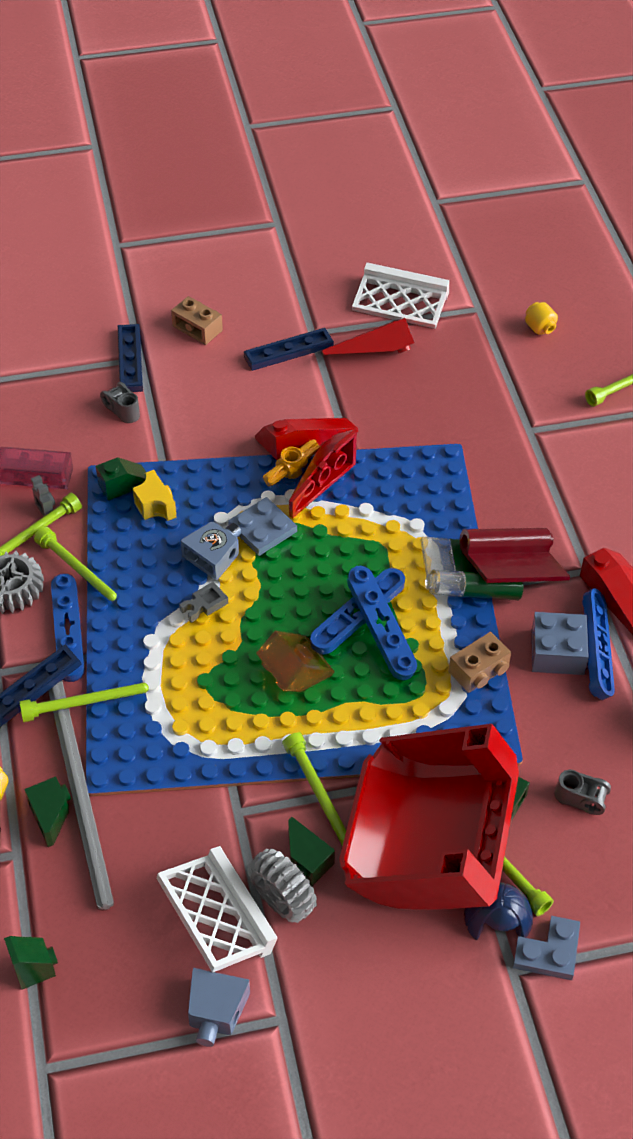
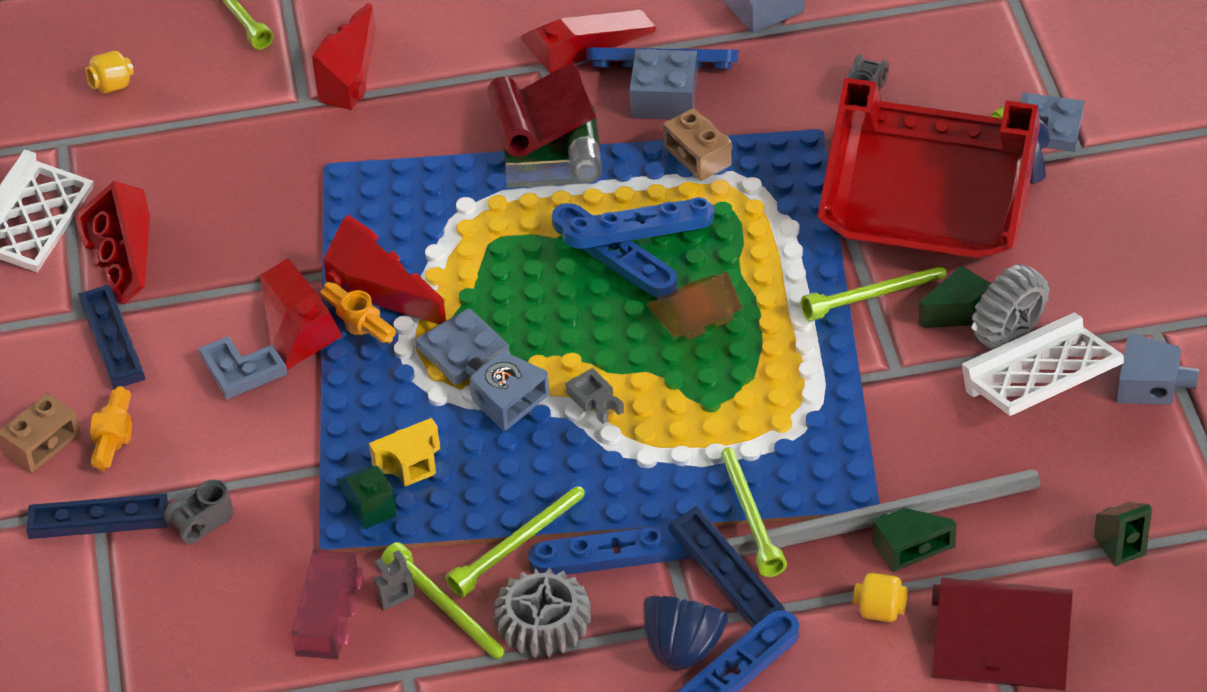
camera: 85 degrees left, 5 degrees down
none -> light orange axle [90,386,132,471]
none -> sand blue plate [198,336,288,400]
none -> red wedge [312,3,376,110]

